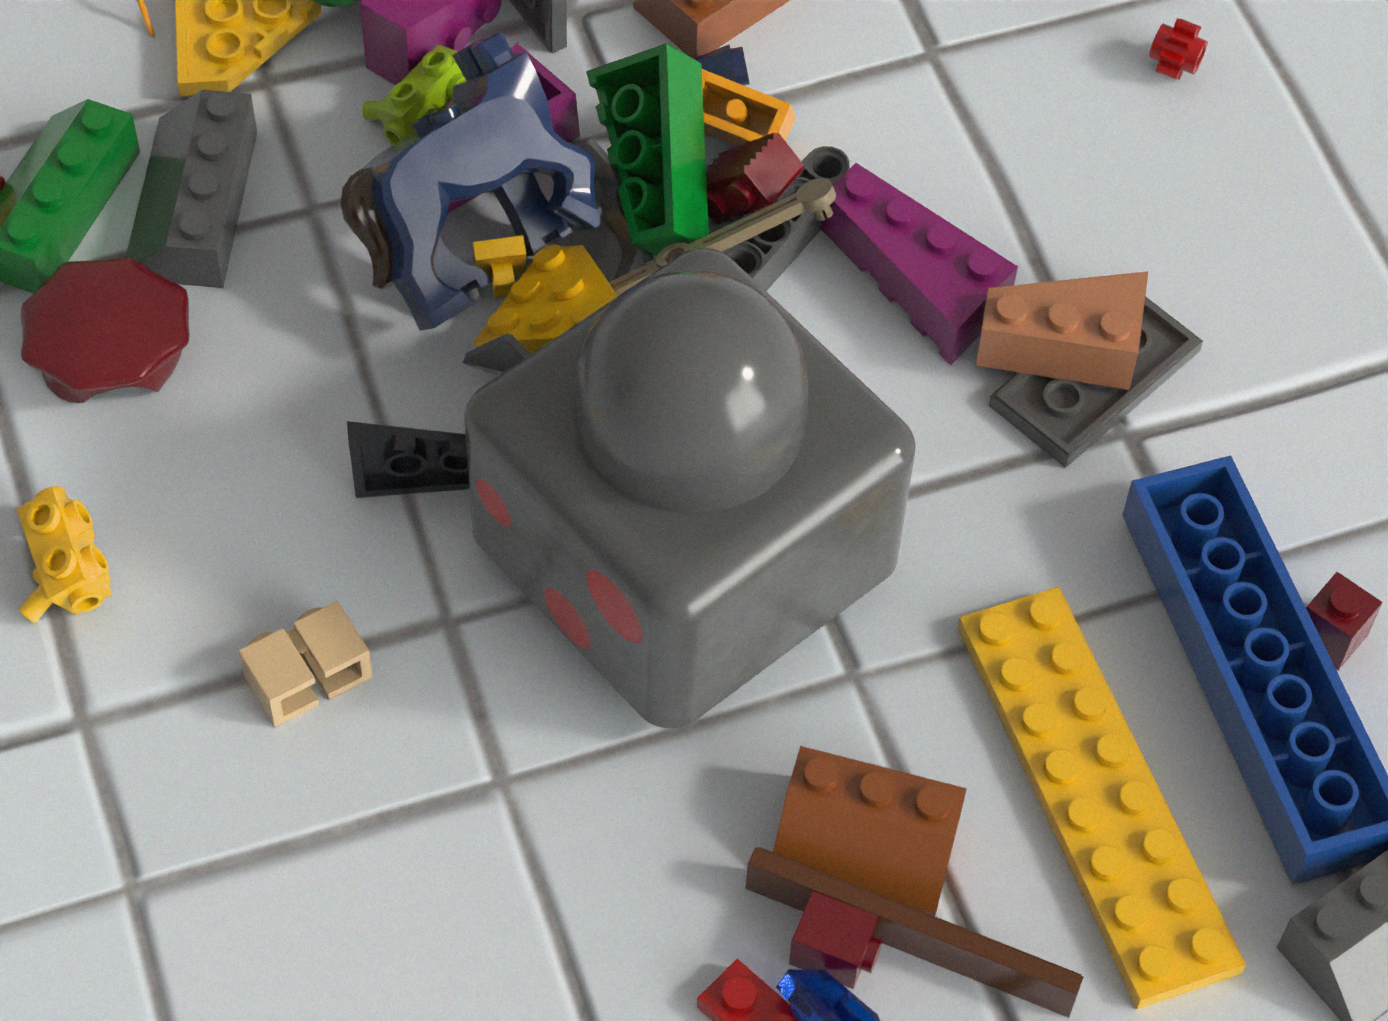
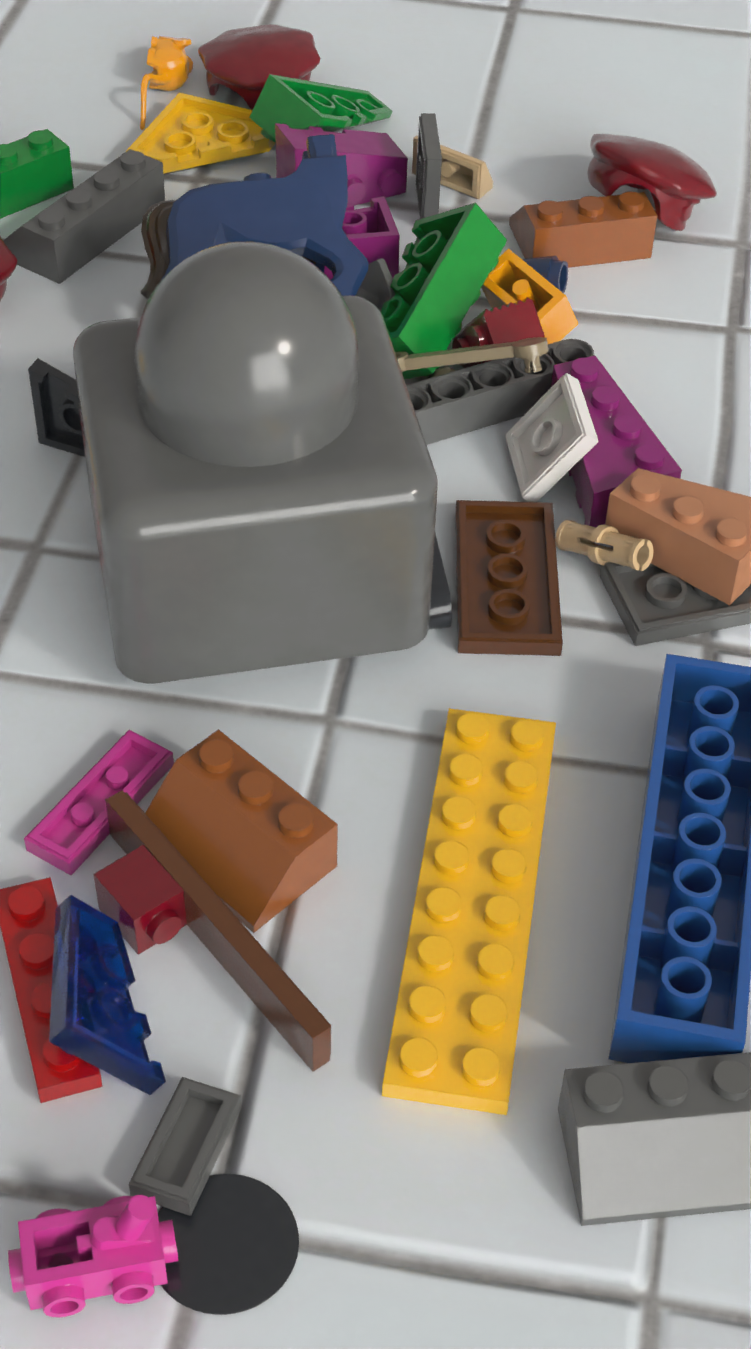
camera: 30 degrees right, 10 degrees down
none -> dark pink tile [24,730,174,875]
none -> reddish brown tile [455,500,563,656]
none -> white tile [505,373,599,502]
none -> tan pin [555,520,654,571]

